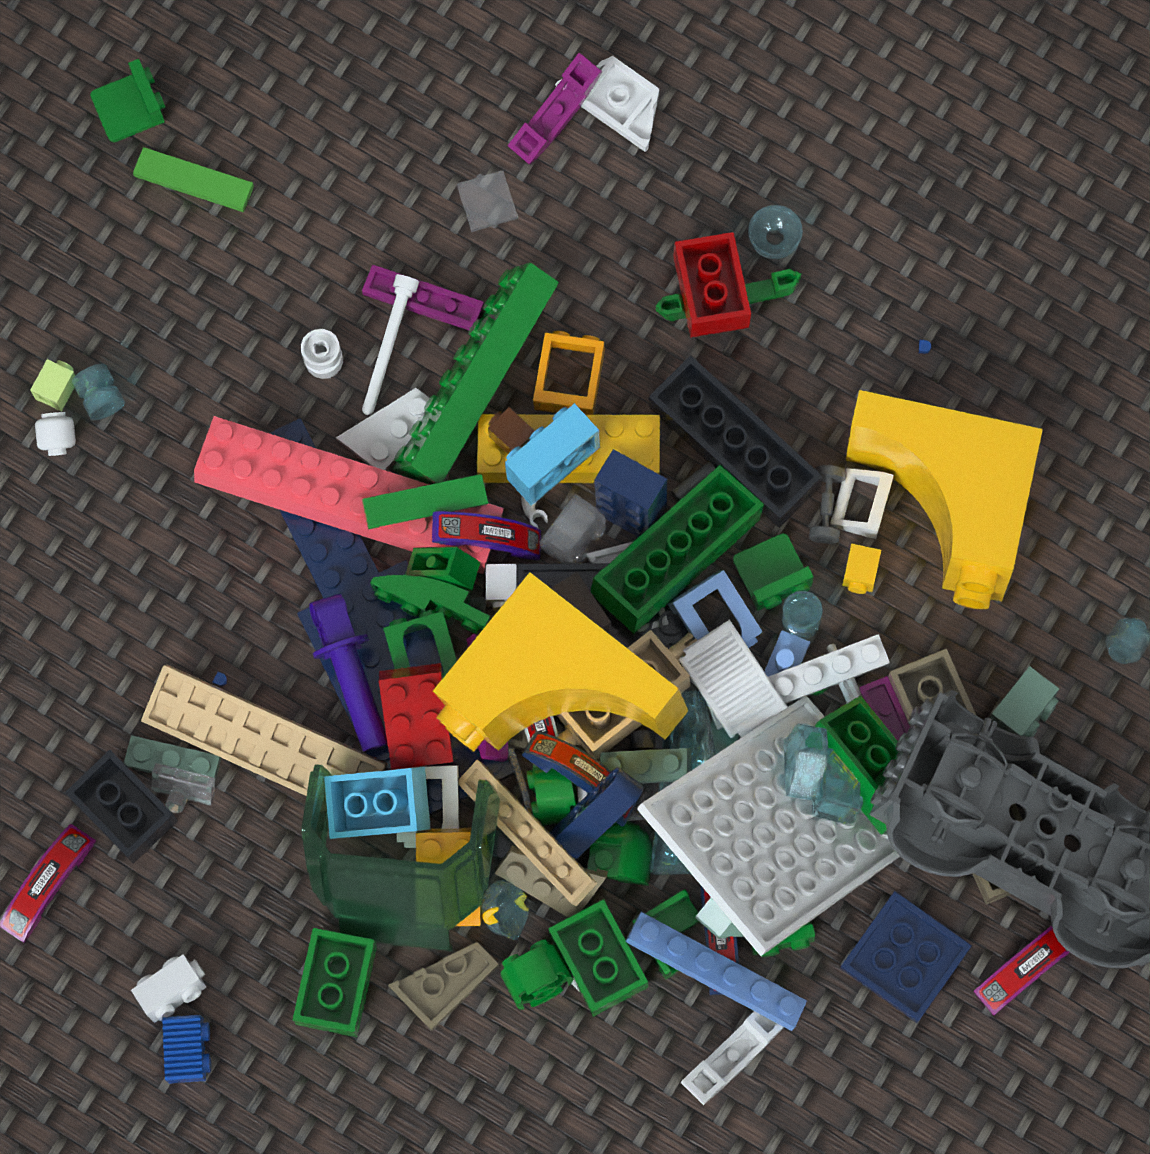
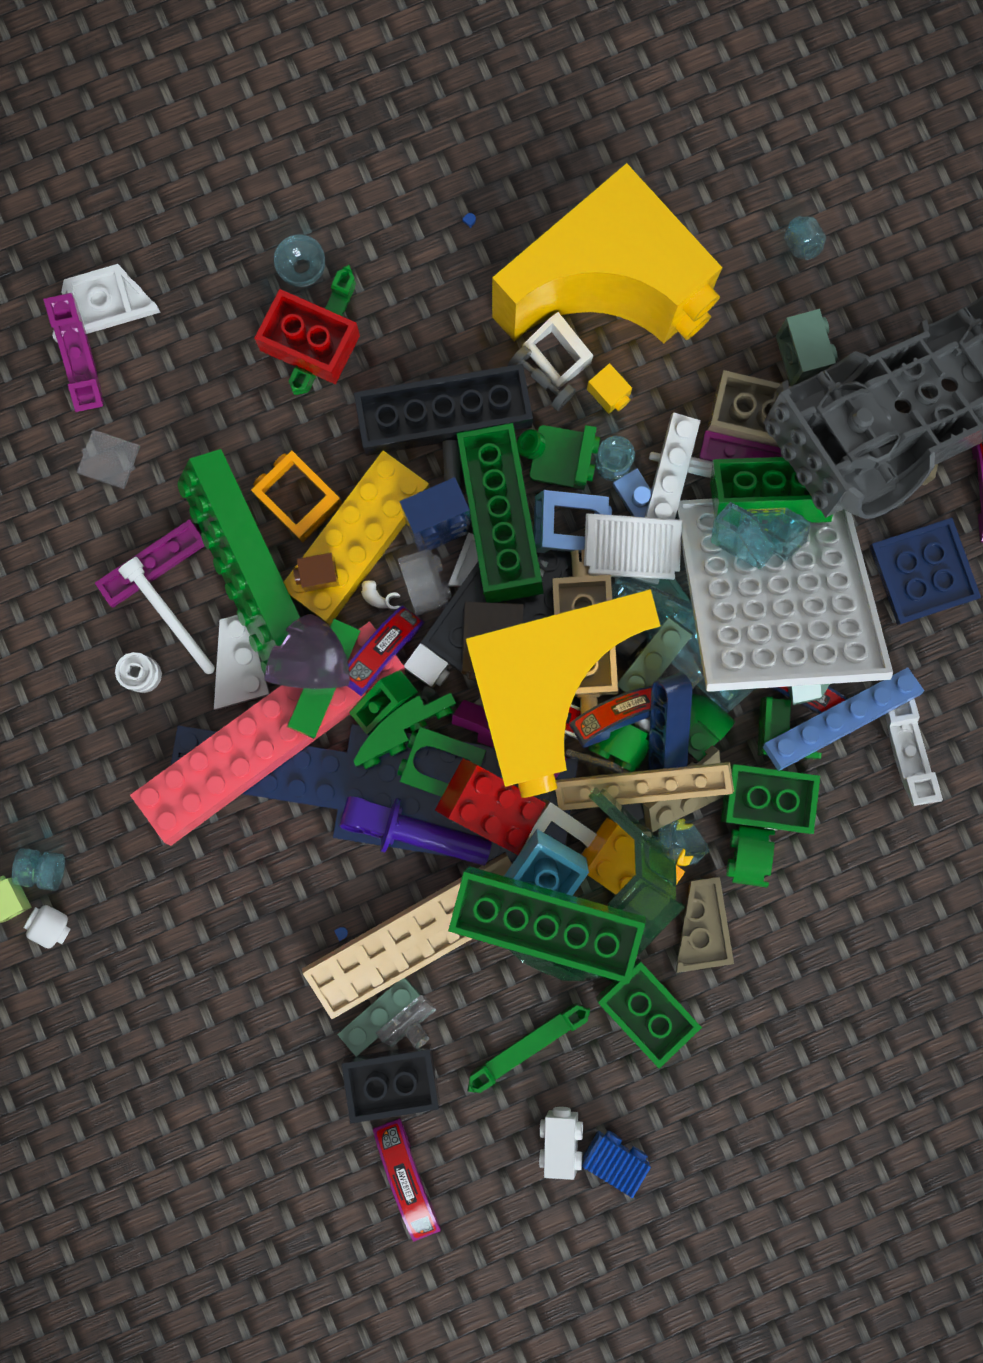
camera: 60 degrees left, 10 degrees up
medium azure brick [505,403,600,506] -> none
none -> clear purple brick [264,614,350,689]
none -> green brick [448,866,646,984]
none -> green piece [467,1003,590,1093]
none -> green tile [517,429,546,460]

